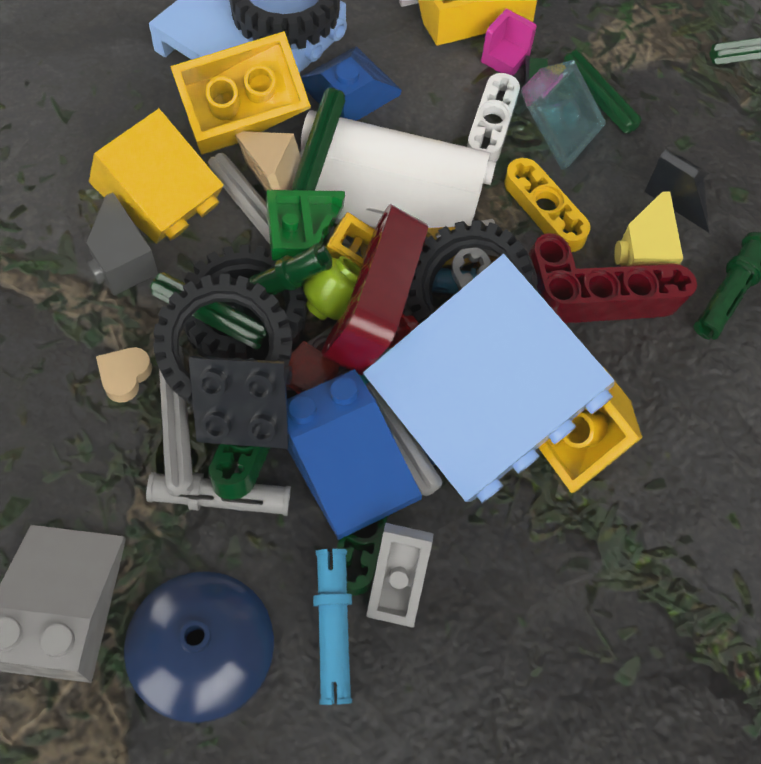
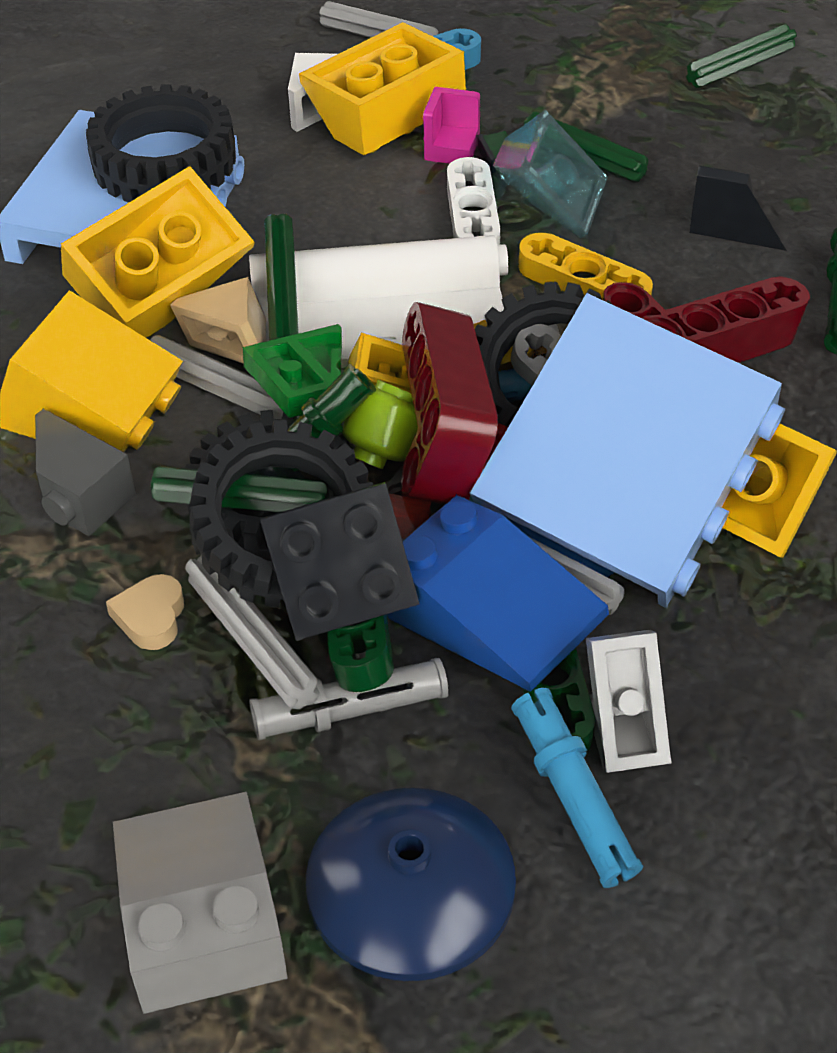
camera: 15 degrees left, 15 degrees down
blue slope [301,46,401,121] -> none
light yellow slope [614,192,683,267] -> none

